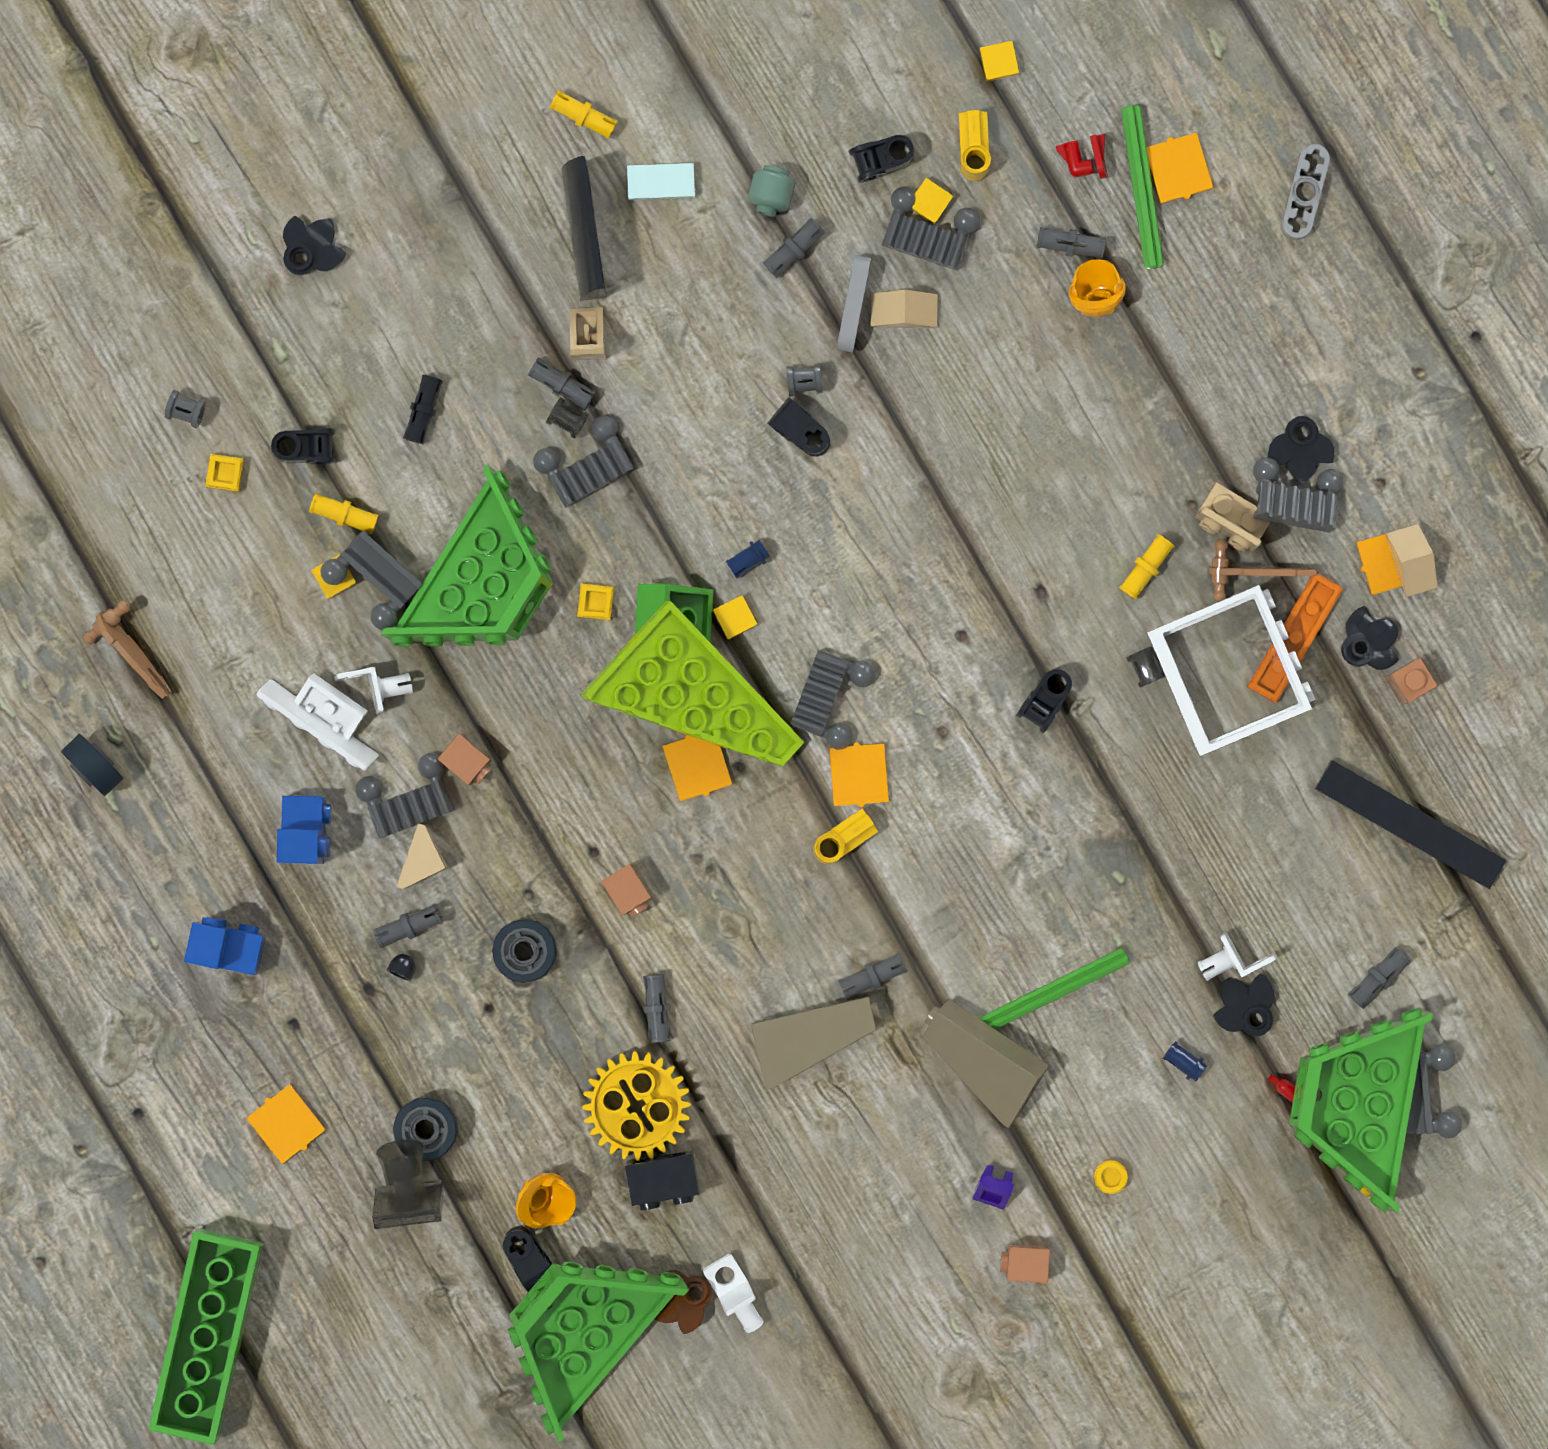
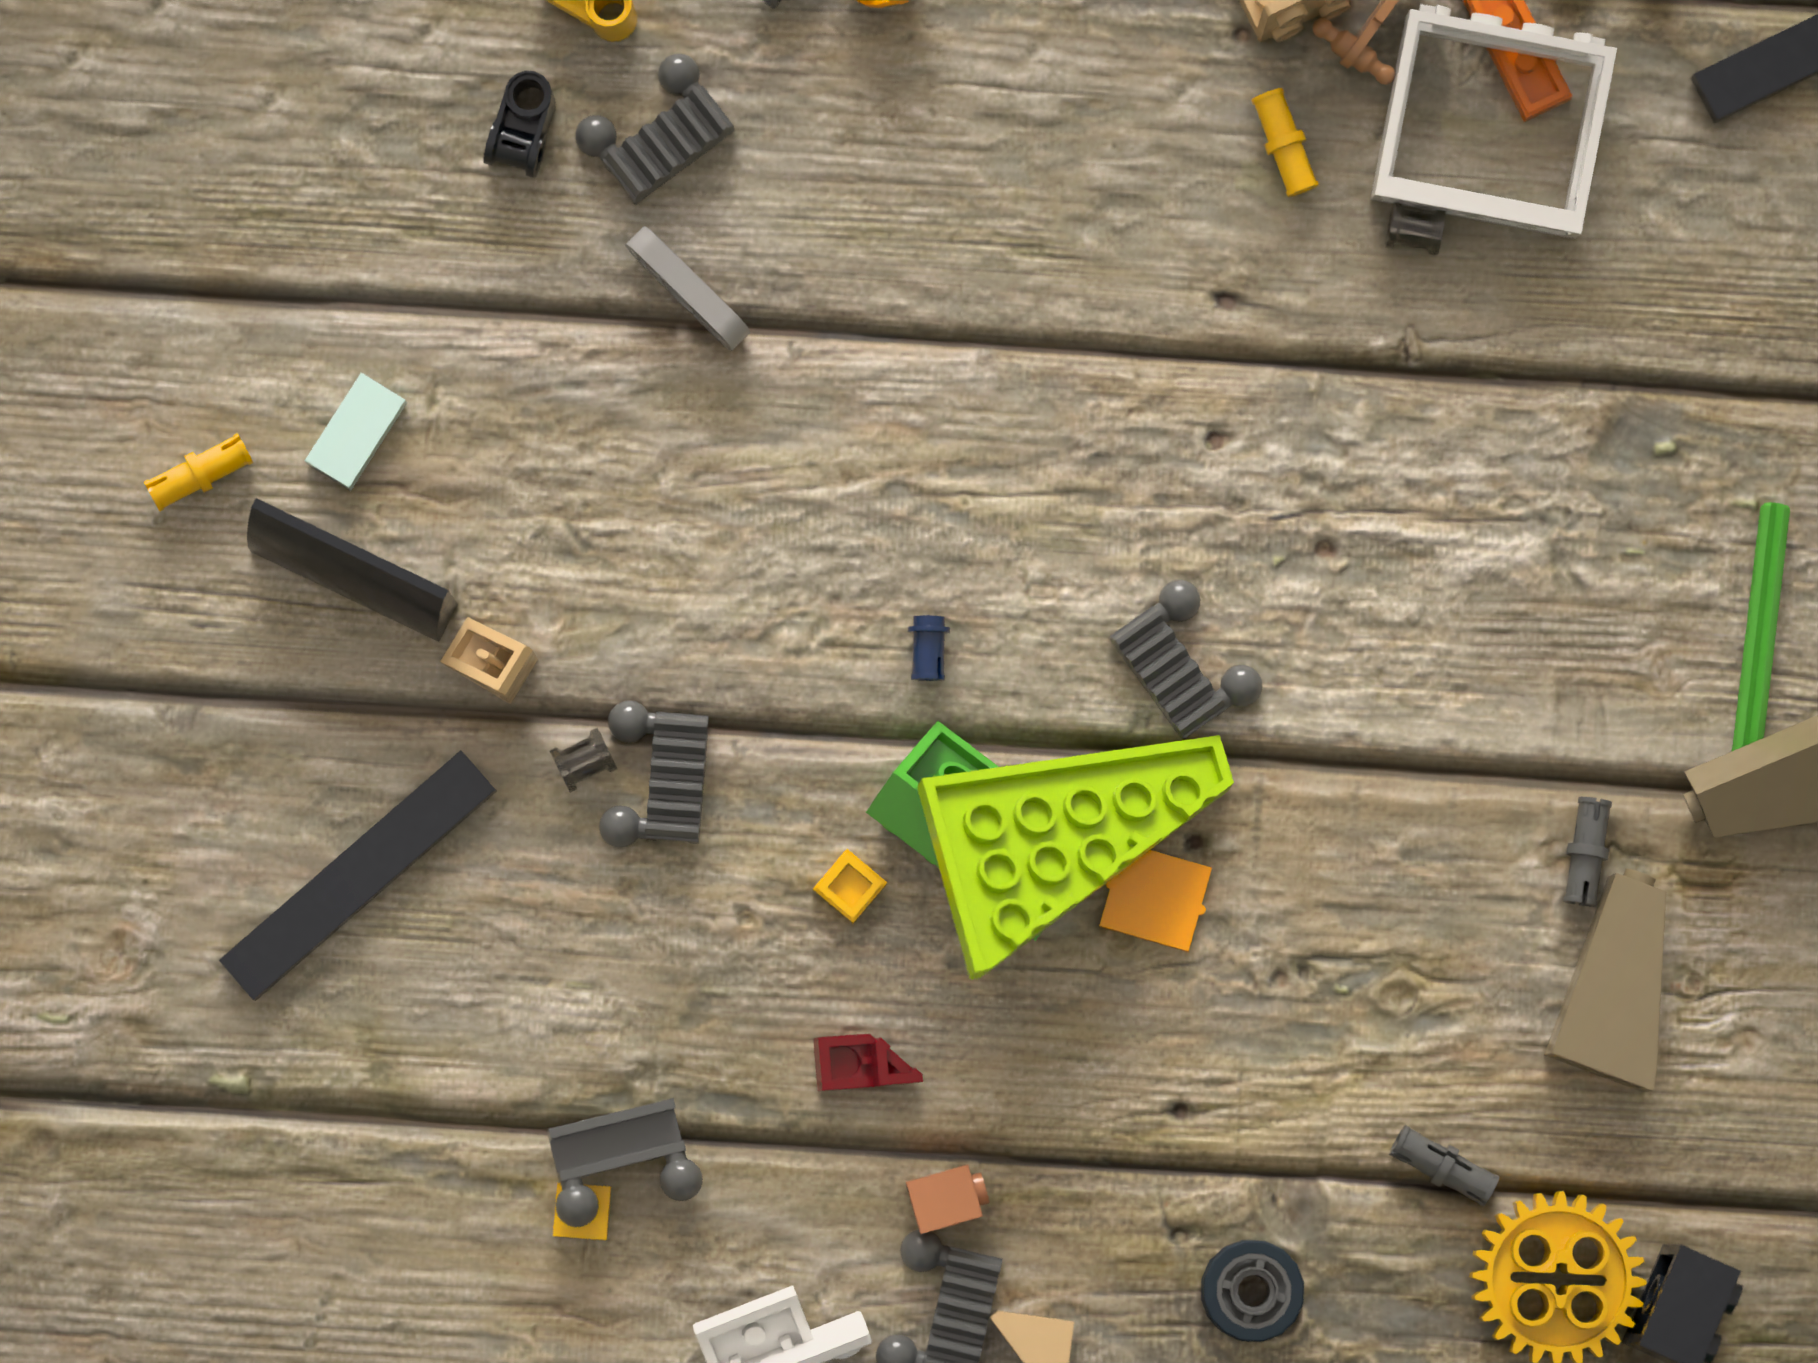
camera: 60 degrees left, 5 degrees down
dark grey bush [164,390,206,429] -> none
yellow tile [205,454,245,492] -> none
black piece [271,428,336,464] -> none
black plate [283,216,346,275] -> none
yellow pin [309,492,379,535] -> none
white bracket [334,667,413,714] -> none
bright green piece [381,464,553,647] -> none
black pin [403,375,443,445] -> none
dark grey pin [528,358,596,410] -> none
nougat brick [601,864,652,917] -> none
yellow tile [713,595,758,640] -> none
sand green head [748,165,795,217] -> none
dark grey pin [762,218,825,278] -> none
black piece [767,397,830,457] -> none
dark grey bush [786,363,823,397] -> none
yellow piece [813,809,878,865] -> none
light orange piece [829,742,889,807] -> none
tan slope [870,289,938,328] -> none
yellow tile [912,178,953,225] -> none
black piece [1016,669,1072,734] -> none
none -> black tile [219,750,497,1001]
none -> dark red slope [813,1033,923,1092]

